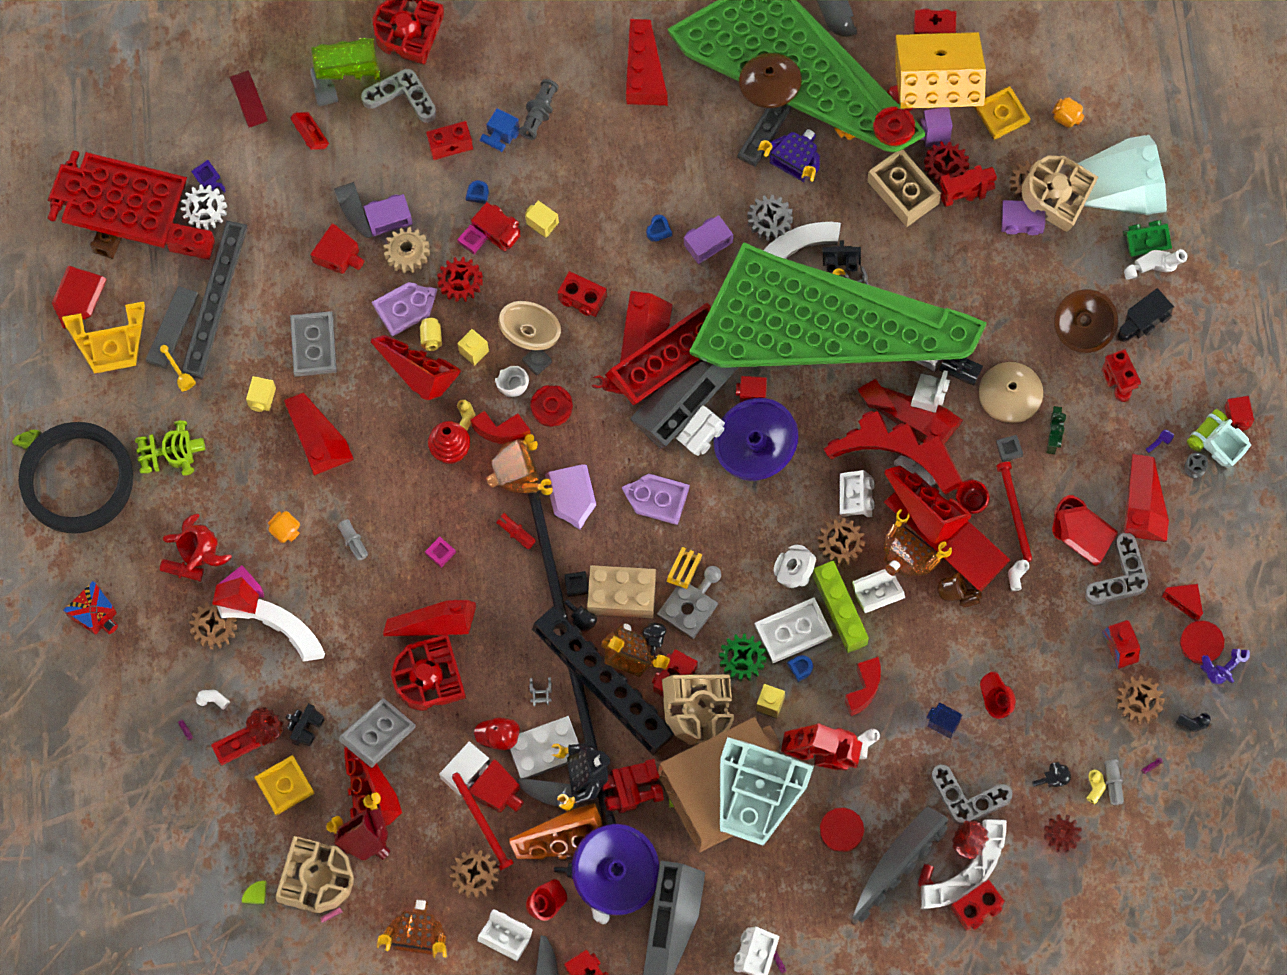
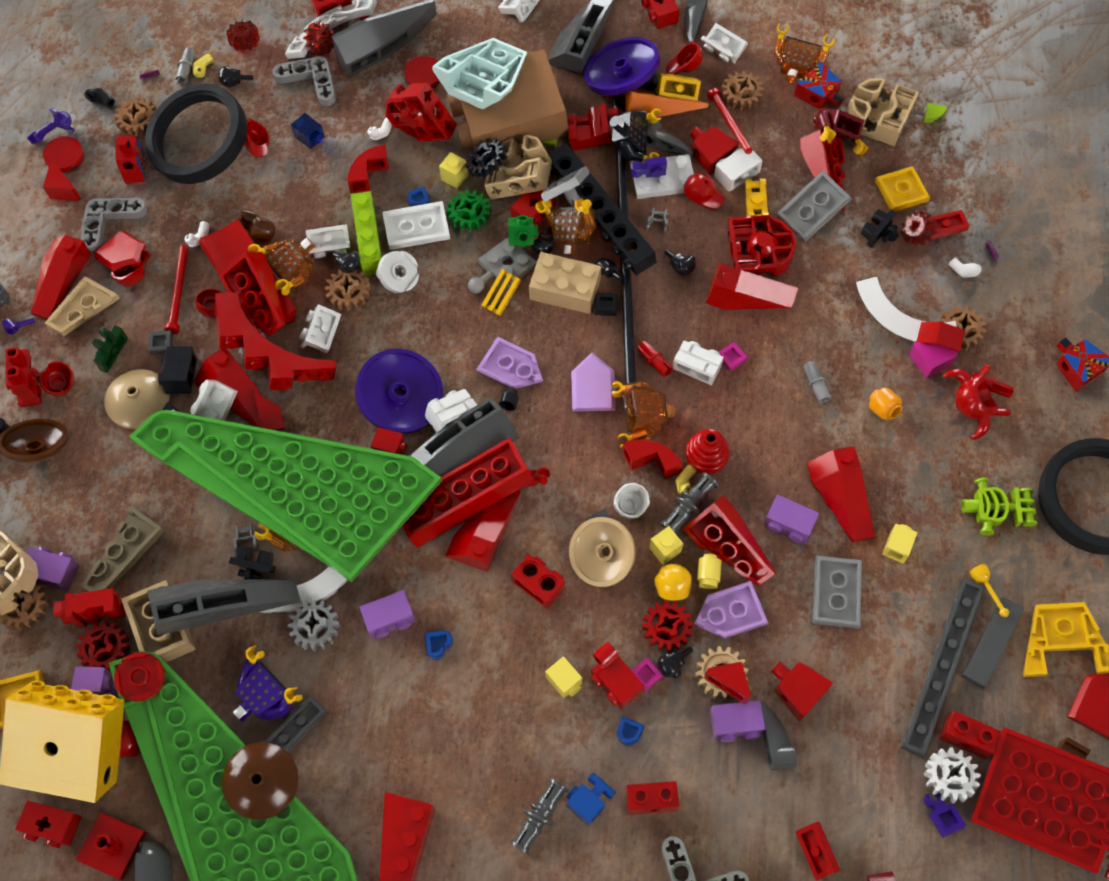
camera: 170 degrees left, 5 degrees down
red tile [530,385,573,427] -> none
none -> red hair [40,361,74,396]
none -> tan wing [45,276,120,337]
none -> red tile [76,812,147,881]
none -> dark tan wing [82,505,165,592]
none -> black tyre [145,83,247,184]
none -> dark grey wedge [148,579,300,636]
none -> black brick [158,346,197,394]
none -> black piece [332,251,360,273]
none -> black gear [465,138,508,179]
none -> black hose [499,387,518,411]
none -> green brick [508,215,538,247]
none -> light grey tile [541,166,590,207]
none -> dark purple plate [631,156,667,178]
none -> yellow hair [654,564,692,601]
none -> yellow brick [655,73,701,101]
none -> black piece [657,647,693,679]
none -> dark grey piece [660,472,719,535]
none -> black piece [664,250,696,276]
none -> white brick [673,340,724,386]
none -> red slope [704,662,751,705]
none -> yellow plate [744,178,769,225]
none -> medium lavender brick [764,494,819,544]
none -> red torso [794,62,844,109]

